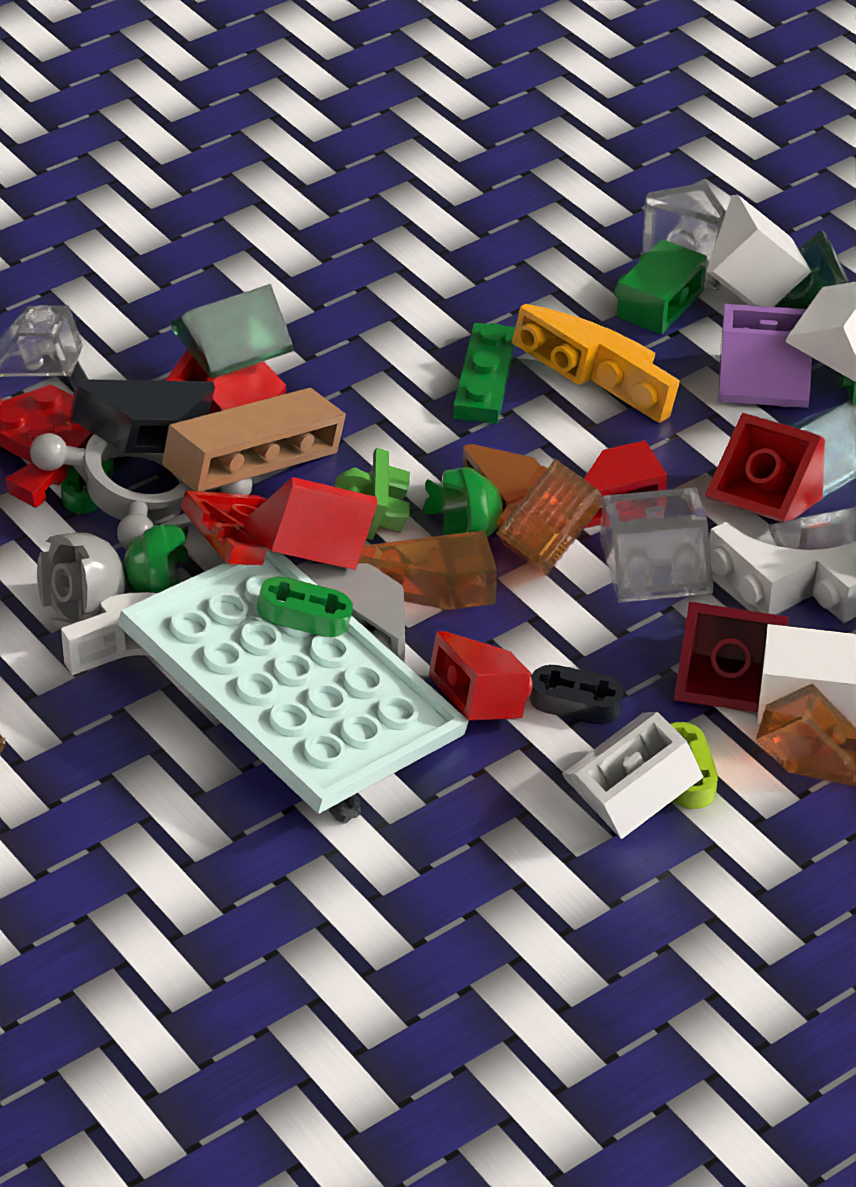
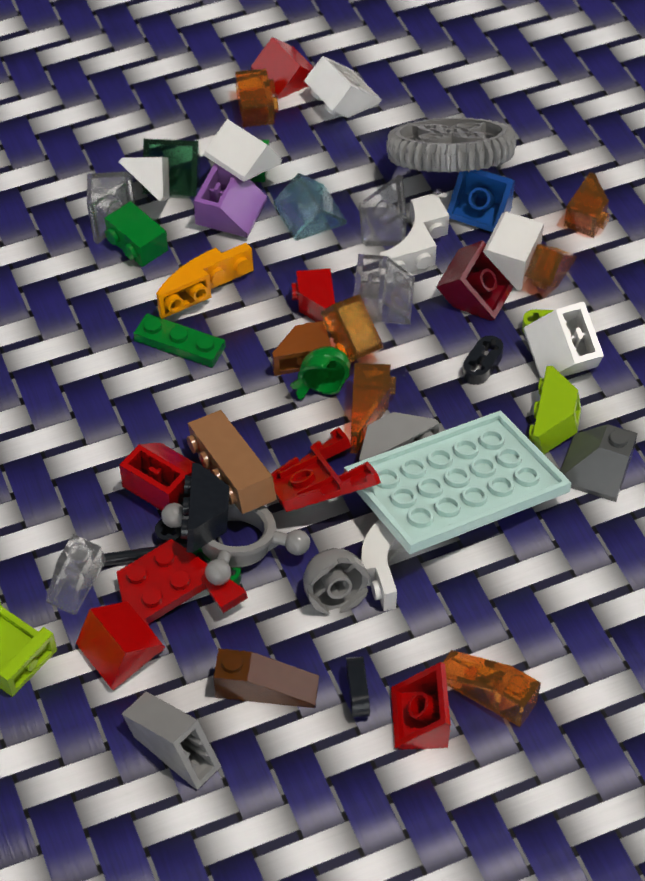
camera: 75 degrees left, 10 degrees up
green hat [123,524,189,593] -> none
clear green slope [171,284,293,379] -> none
red slope [243,477,377,570] -> none
green beam [256,576,353,637] -> none
bright green hips [334,448,410,540] -> none
red slope [429,631,532,720] -> none
red slope [705,412,825,524] -> none
none -> lime slope [529,366,581,454]
none -> dark grey slope [561,424,638,502]

